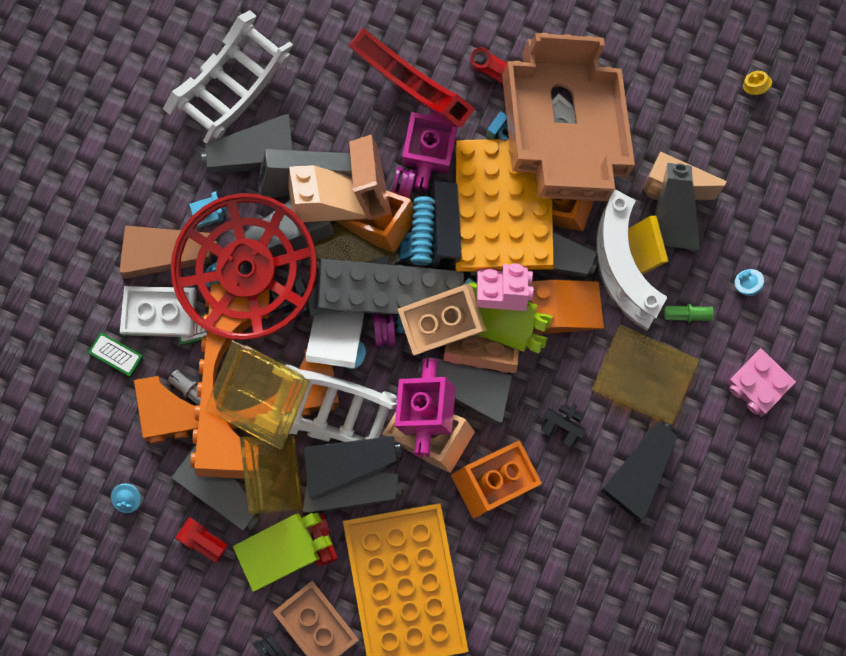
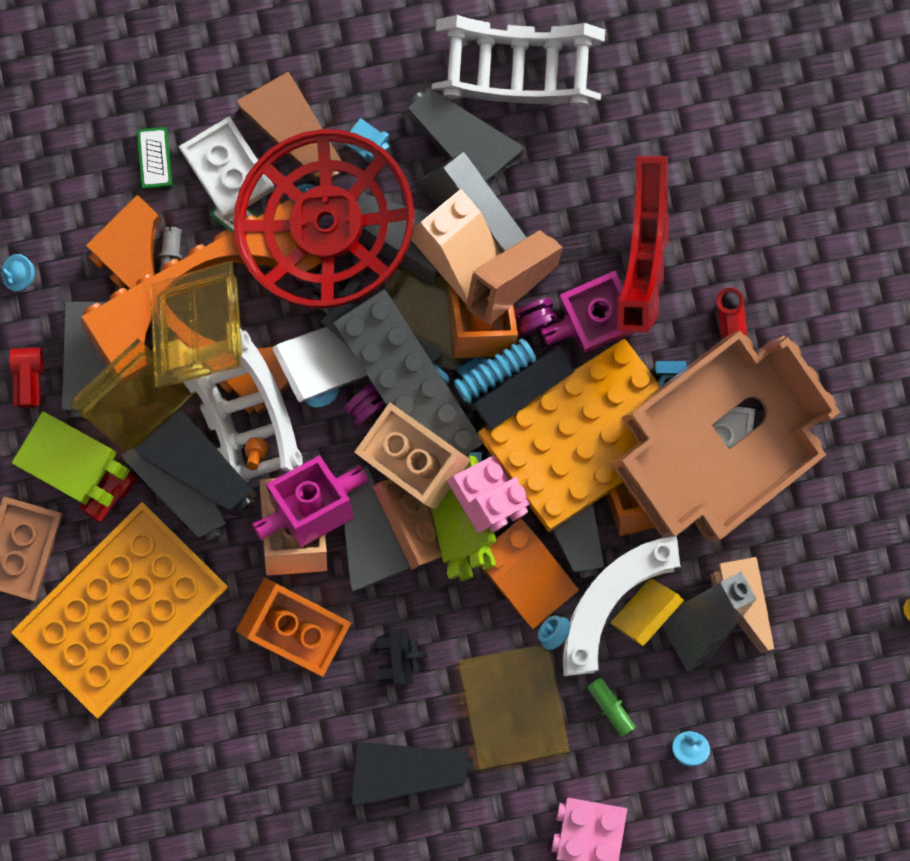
camera: 60 degrees right, 5 degrees up
none -> orange piece [245,437,270,470]
none -> medium azure hat [538,615,571,650]

